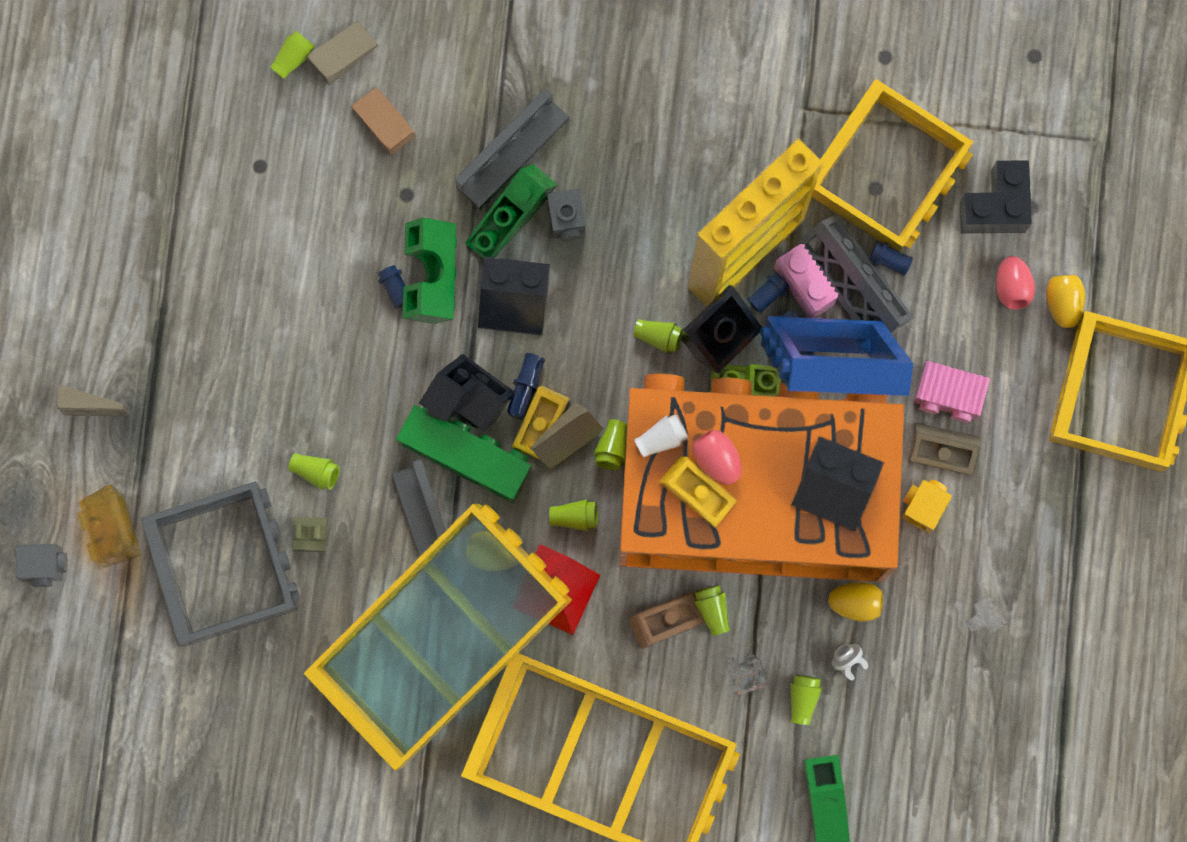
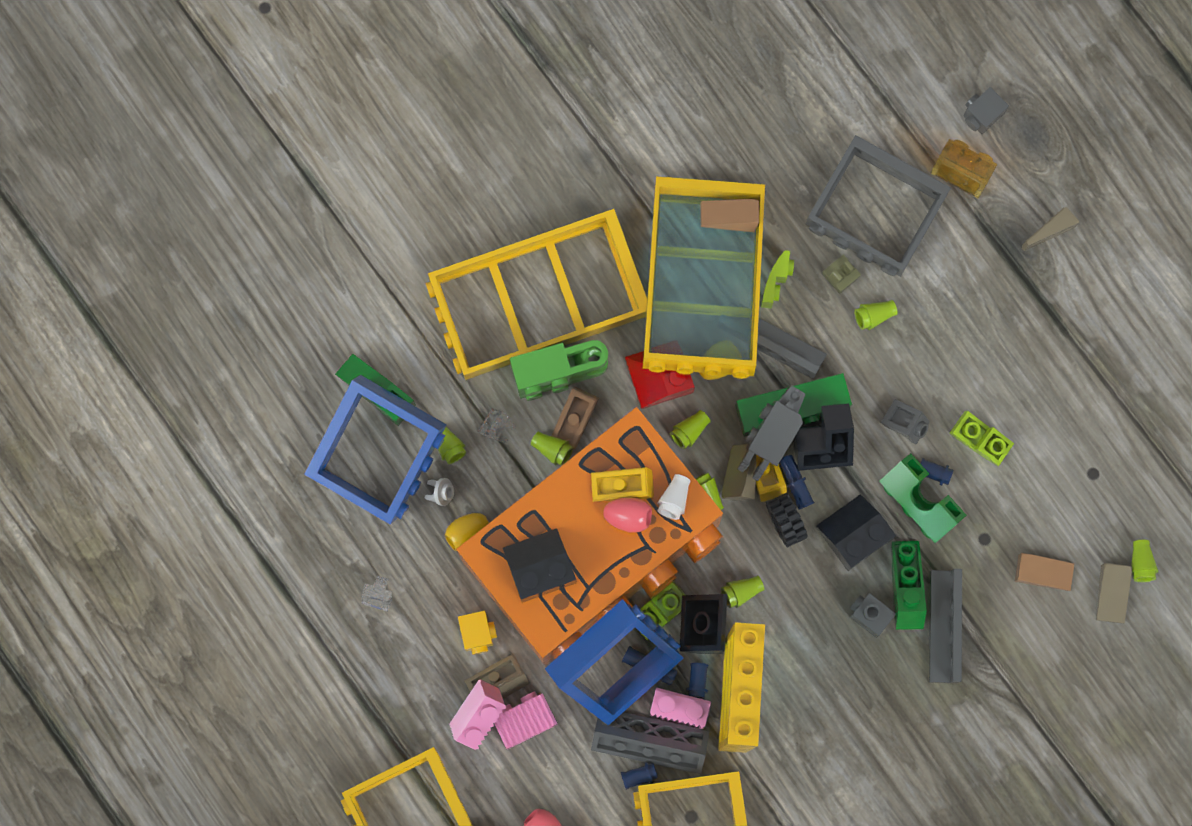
camera: 140 degrees right, 0 degrees up
none -> window [304,375,447,524]
none -> bright pink brick [449,680,506,750]
none -> bright green brick [509,340,608,401]
none -> medium nougat slope [700,199,759,232]
none -> dark grey hinge [737,386,805,481]
none -> lime slope [761,250,794,309]
none -> black tyre [766,493,808,547]
none -> dark grey bracket [881,399,929,444]
none -> lime slope [949,411,1014,466]

